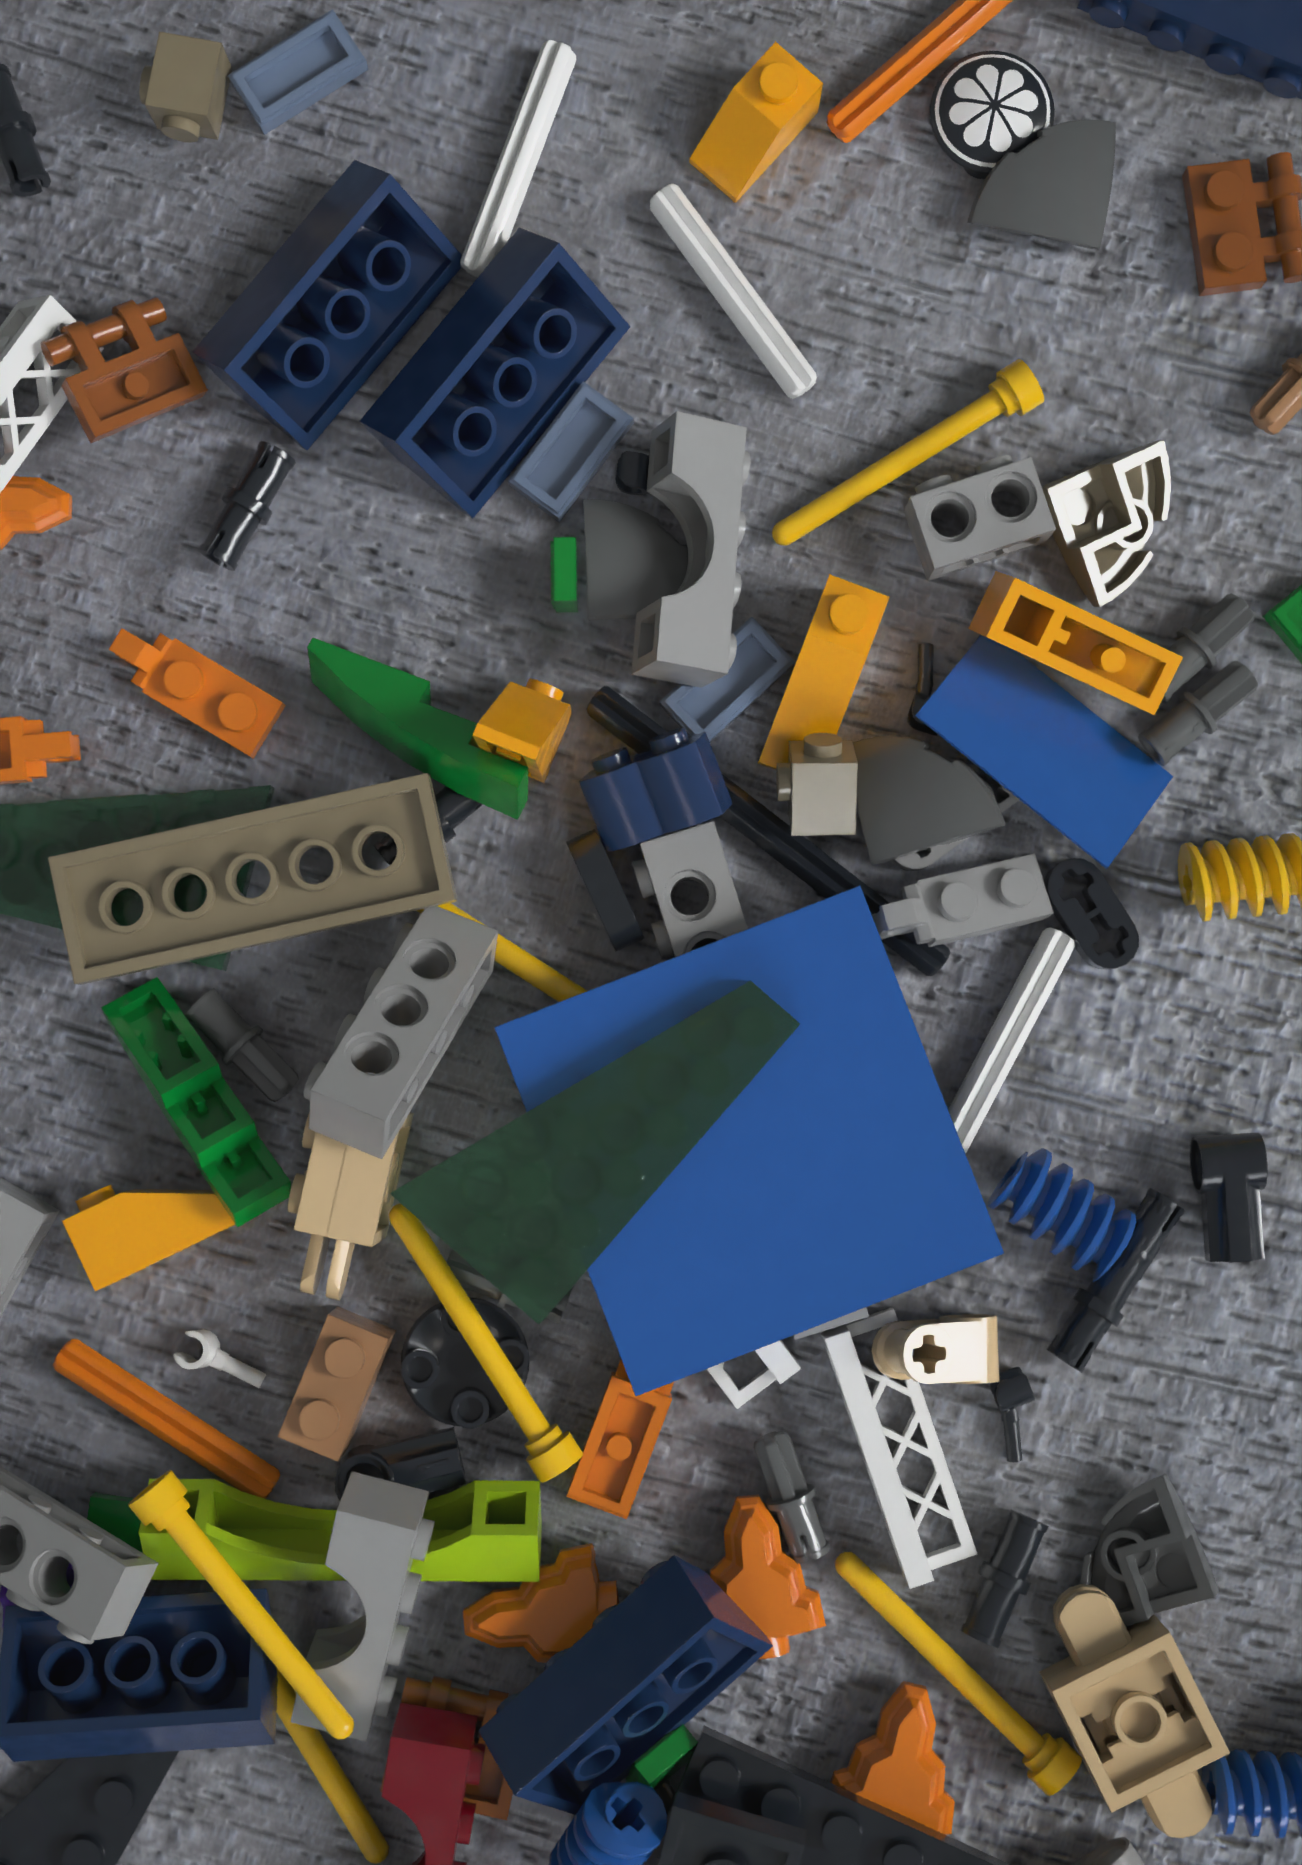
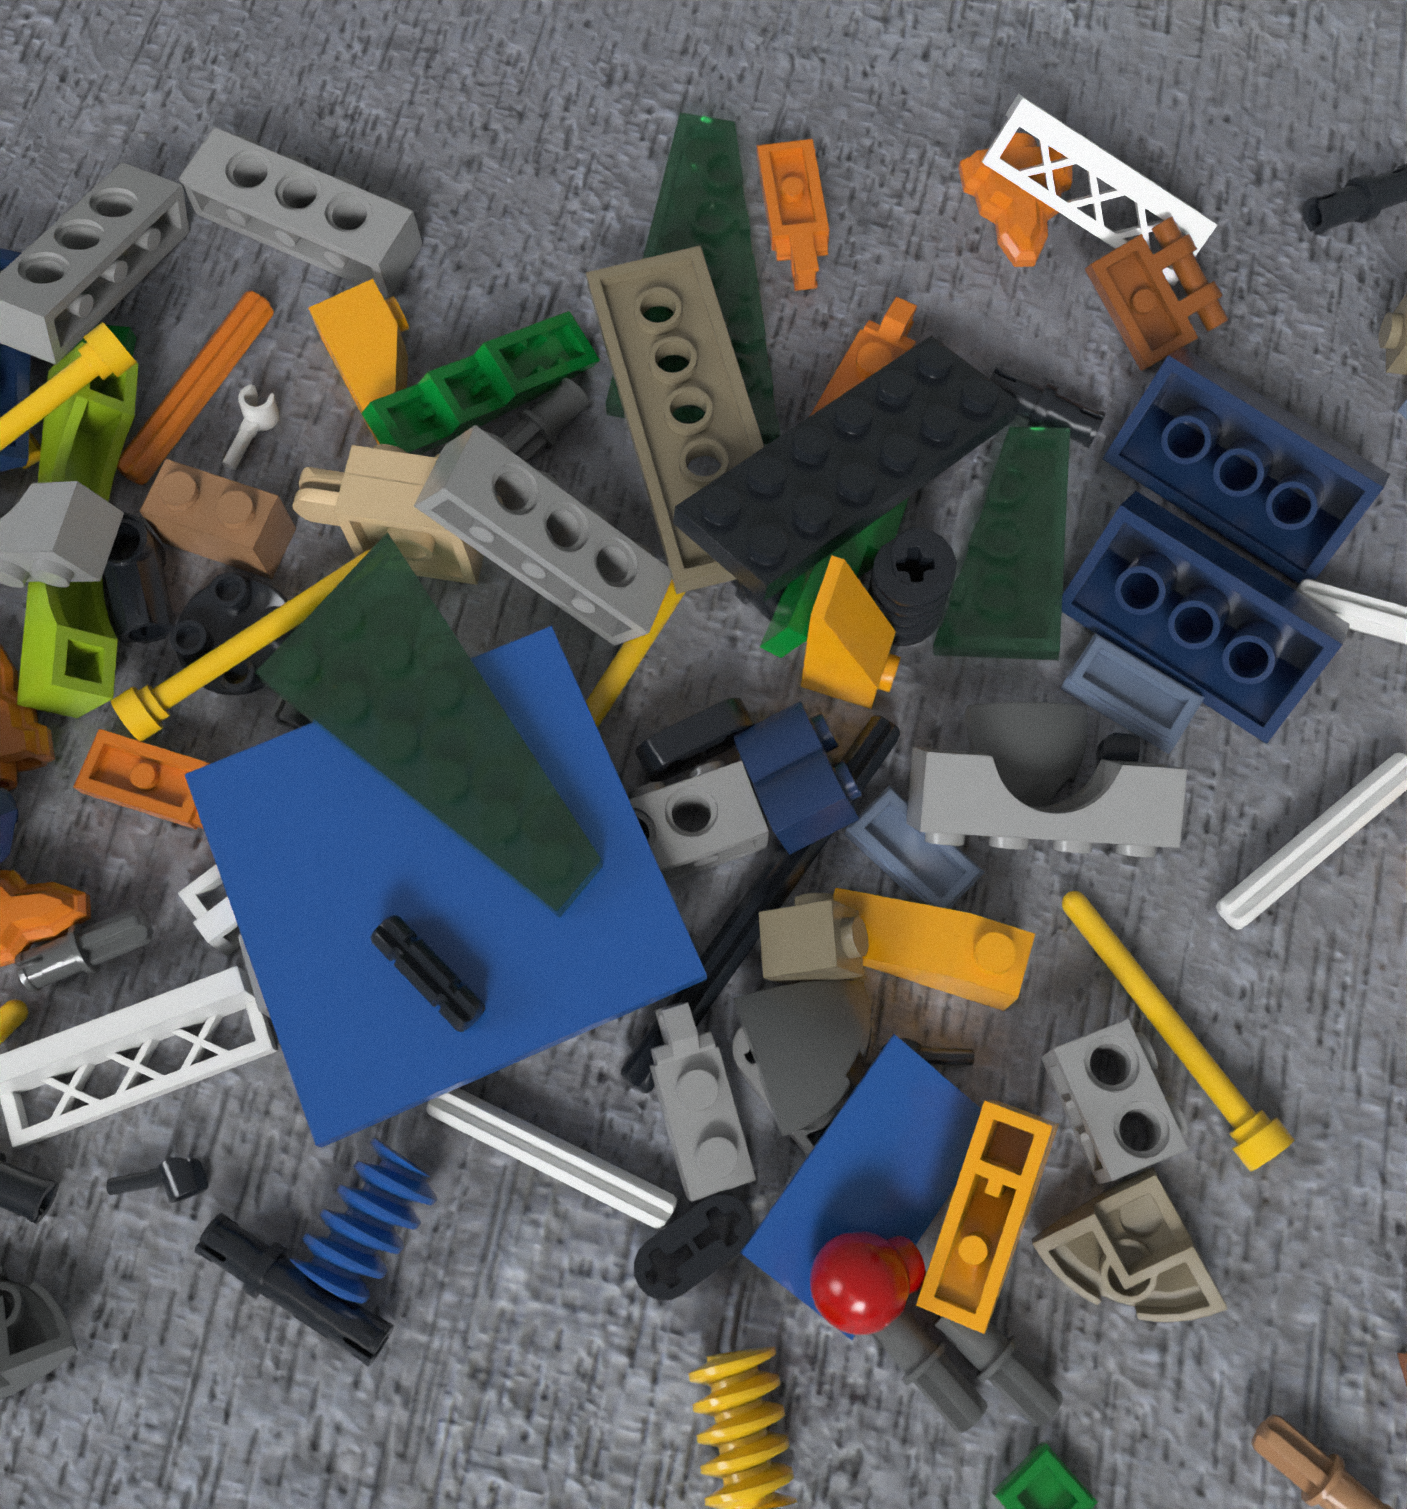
camera: 90 degrees right, 15 degrees down
green tile [550,537,578,613] -> none
tan piece [872,1314,999,1384] -> none
black piece [1190,1132,1268,1263] -> none
none -> black axle [370,915,485,1032]
none -> black plate [673,335,1021,602]
none -> red piece [810,1232,926,1335]
none -> black piece [867,527,957,646]
none -> clear green wing [933,427,1070,661]

